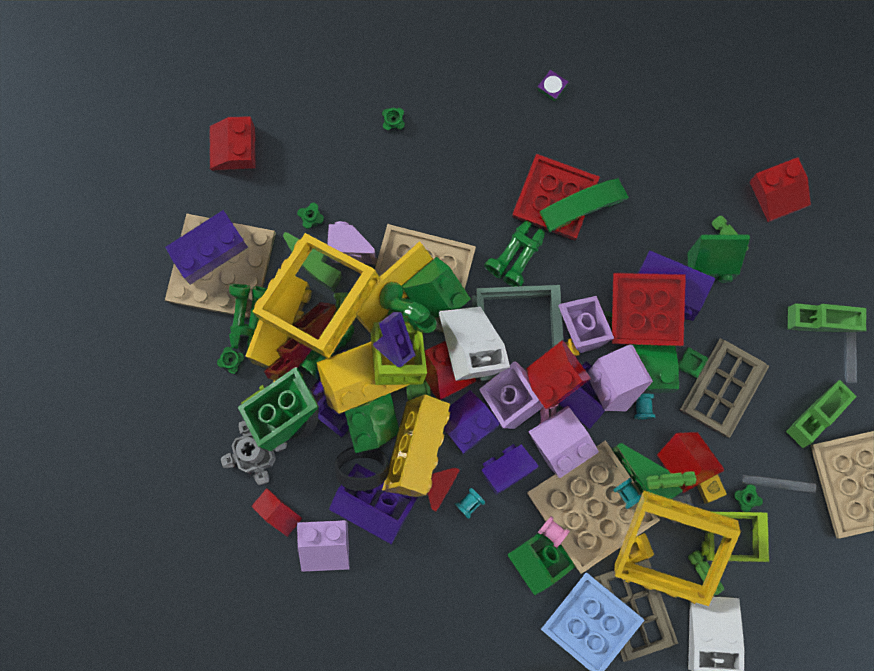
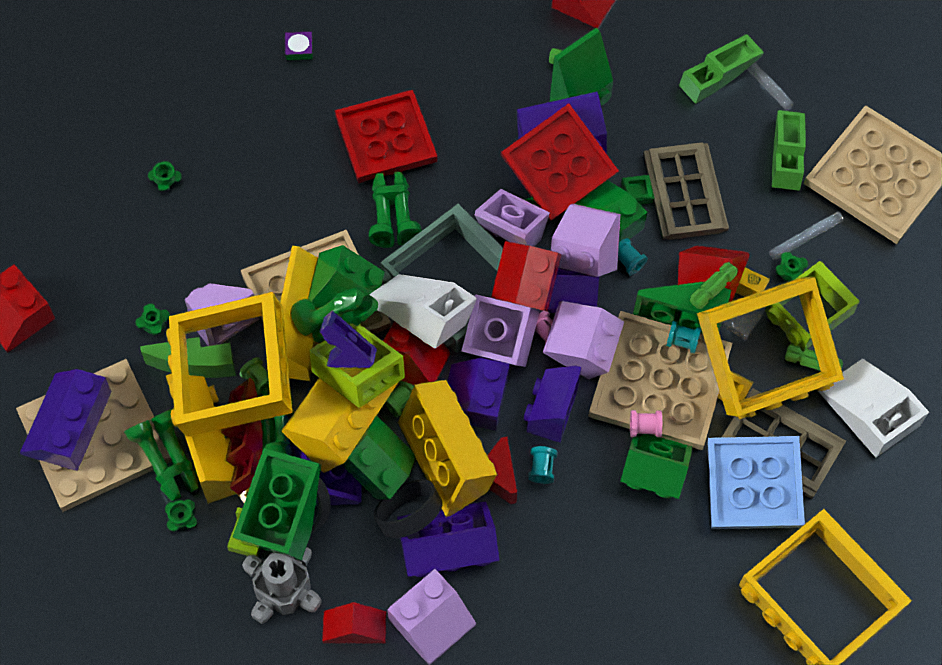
camera: 45 degrees left, 15 degrees down
green slope [539,178,629,232] -> none

